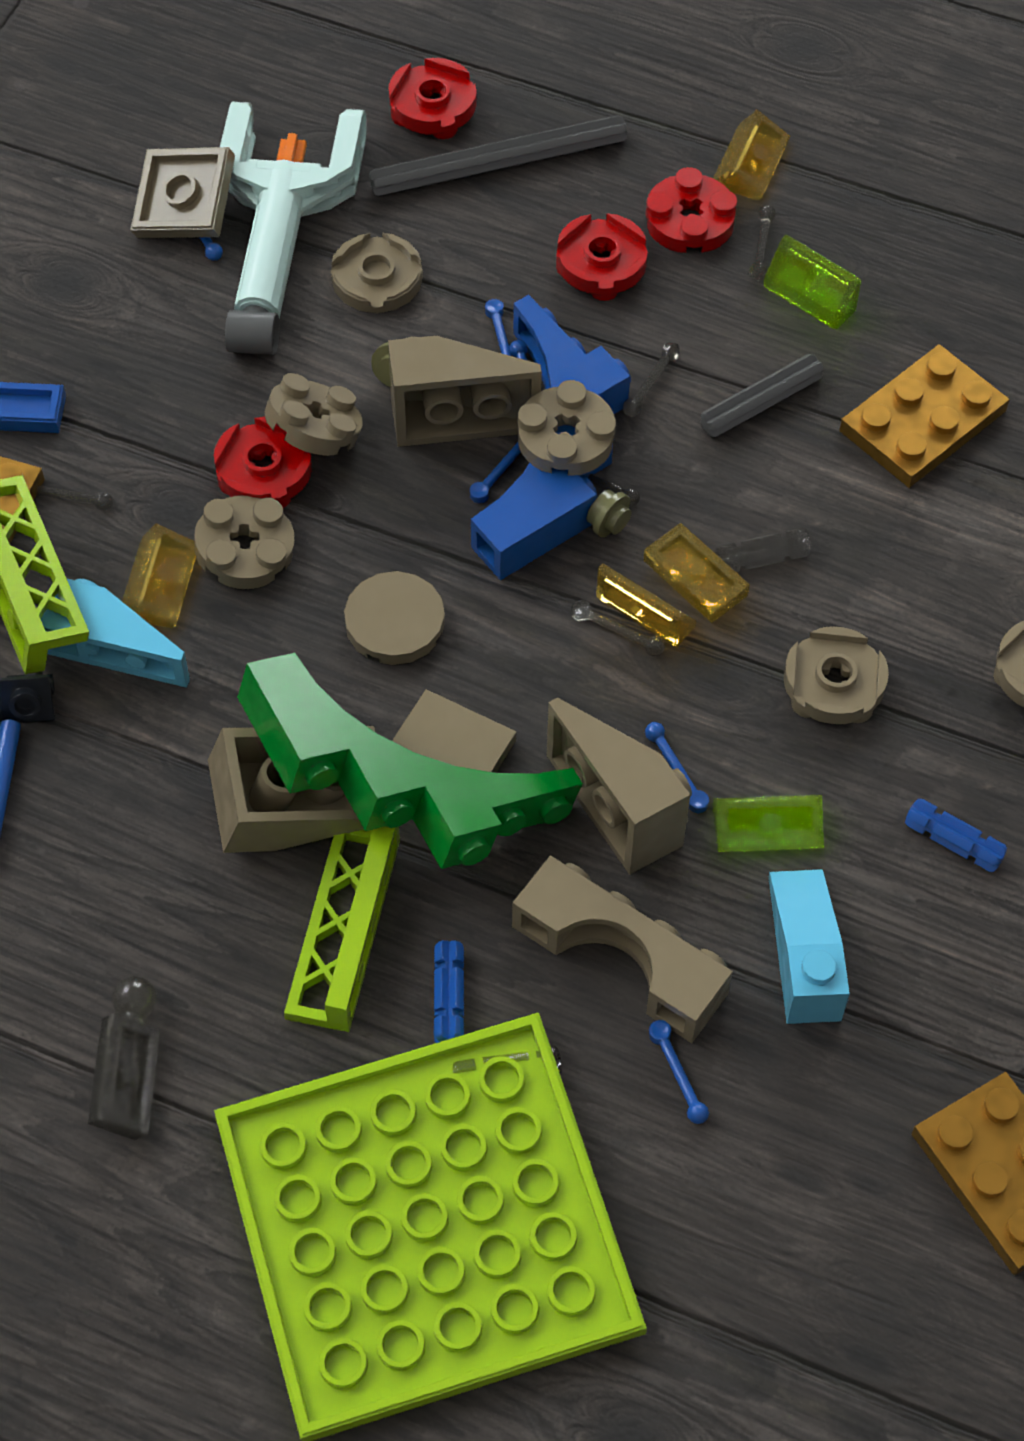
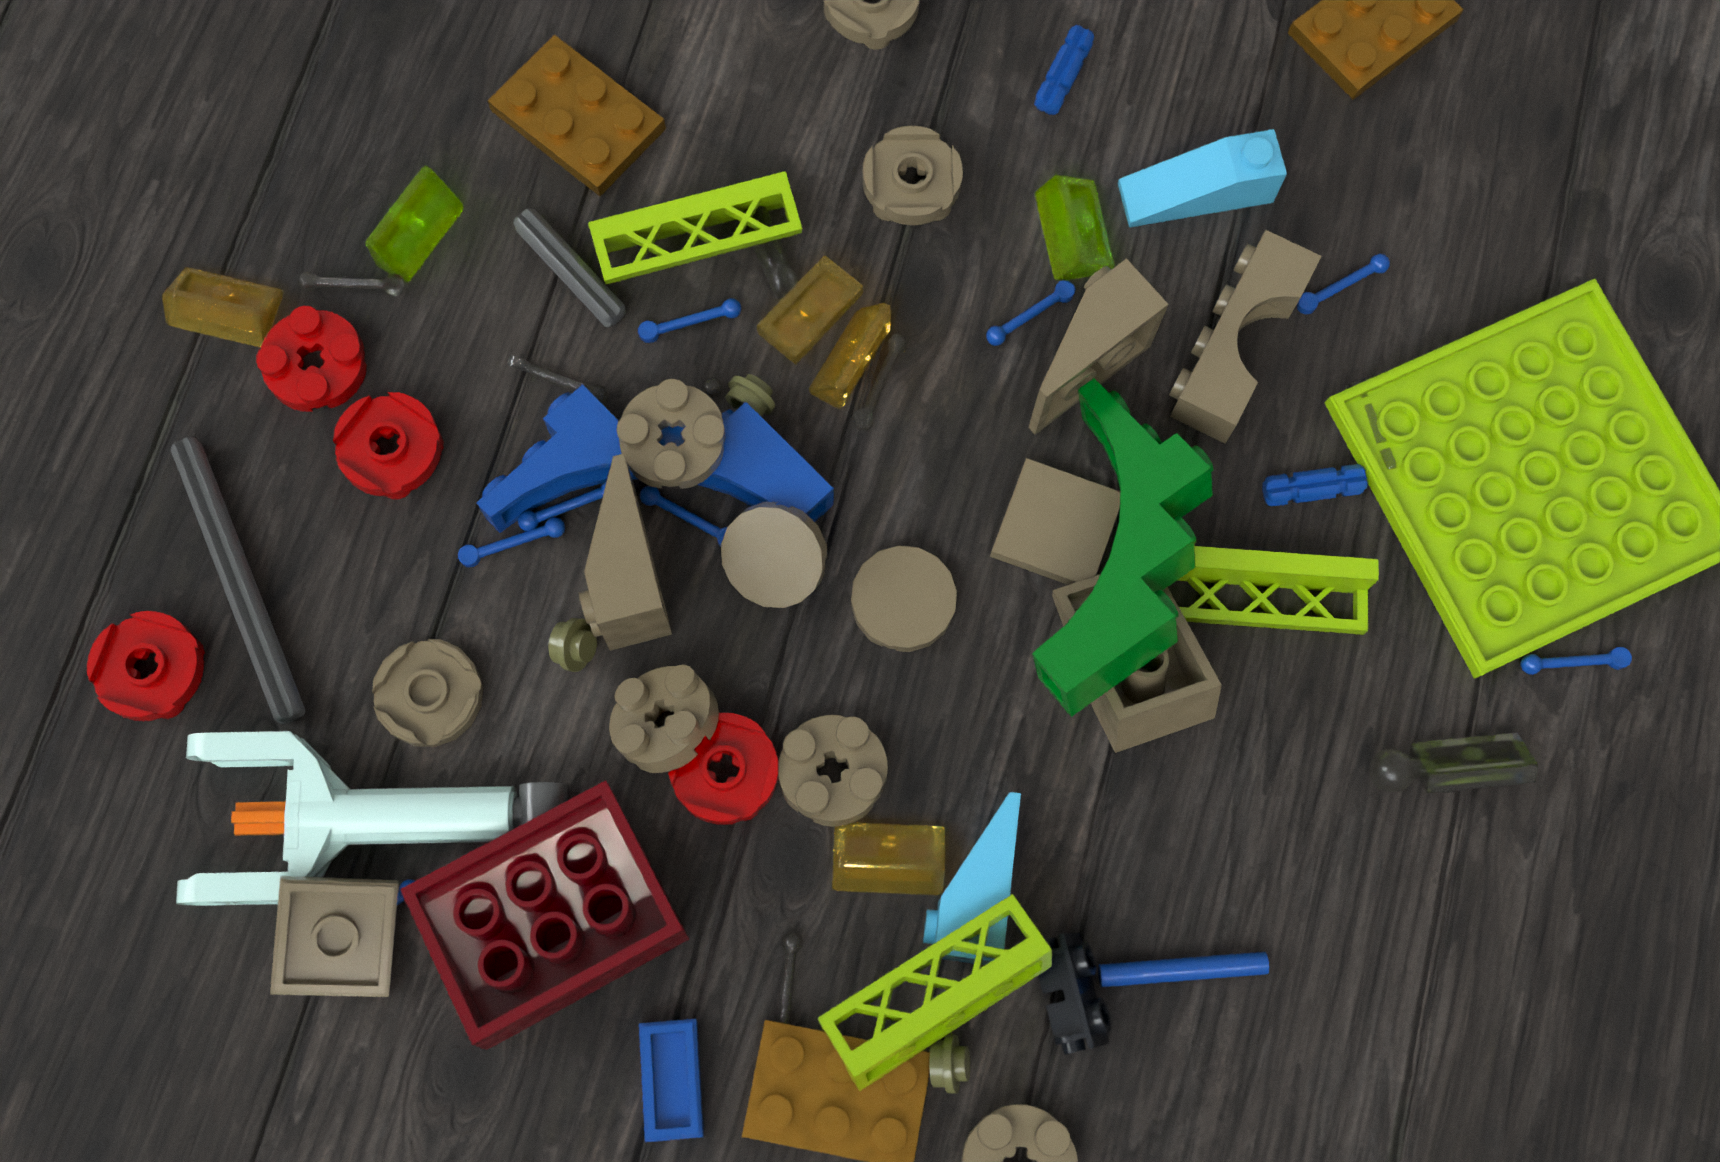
camera: 100 degrees left, 15 degrees up
none -> dark red slope [400,780,690,1050]
none -> lime fence [588,171,802,285]
none -> blue hinge [638,298,742,343]
none -> dark tan tile [721,502,827,608]
none -> blue hinge [1520,647,1632,675]

